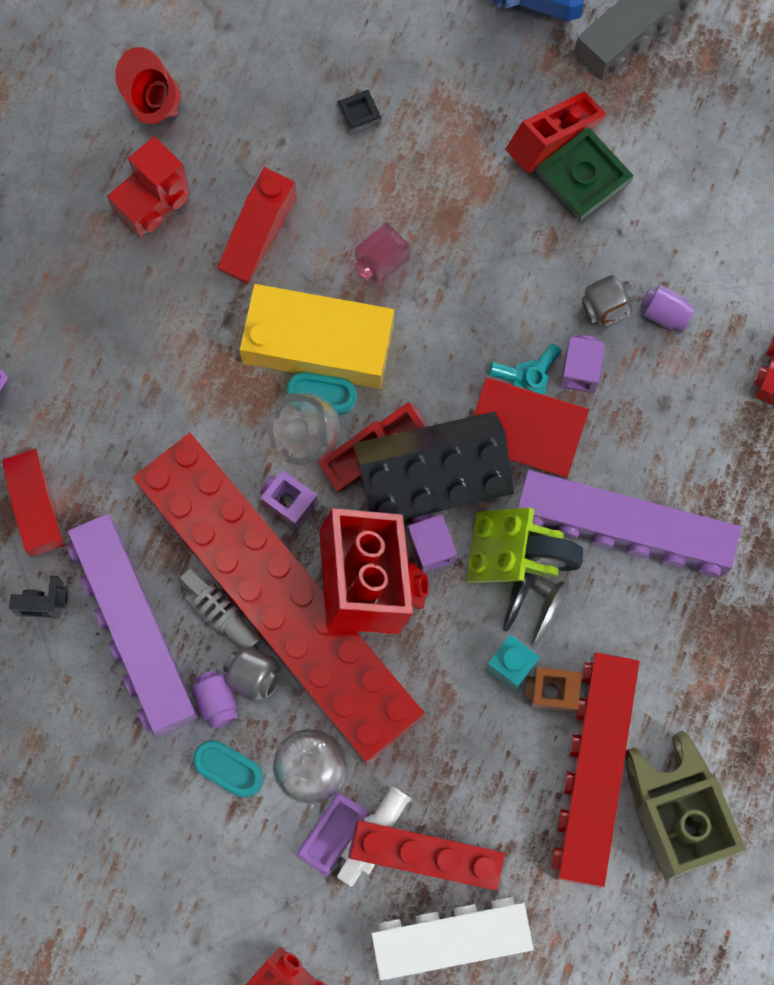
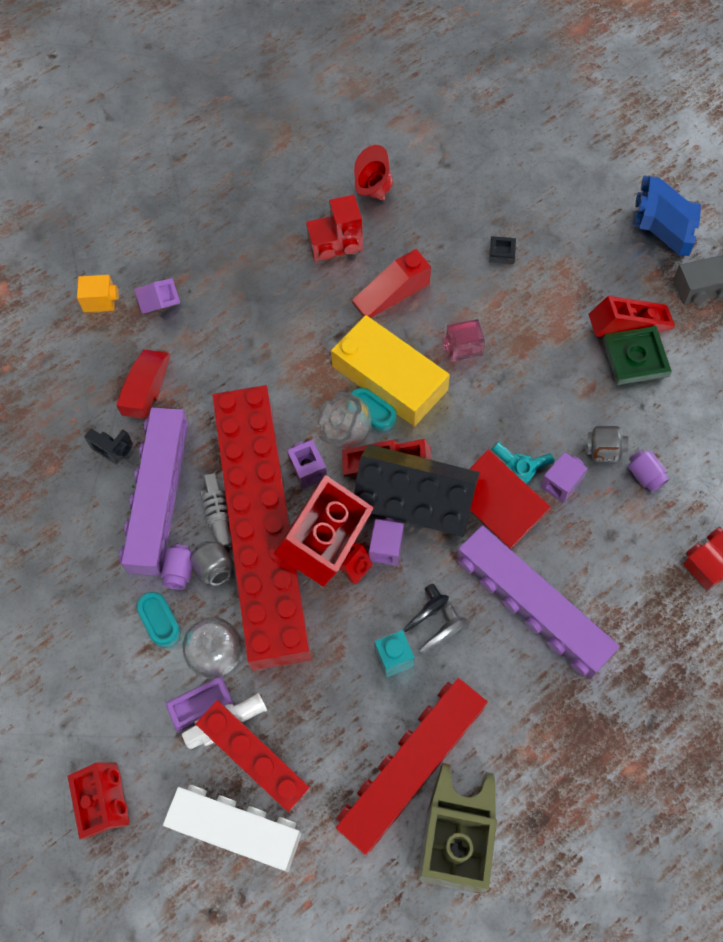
camera: 35 degrees right, 10 degrees down
lime plate [465,507,583,583] -> none
dark orange brick [524,667,582,714] -> none

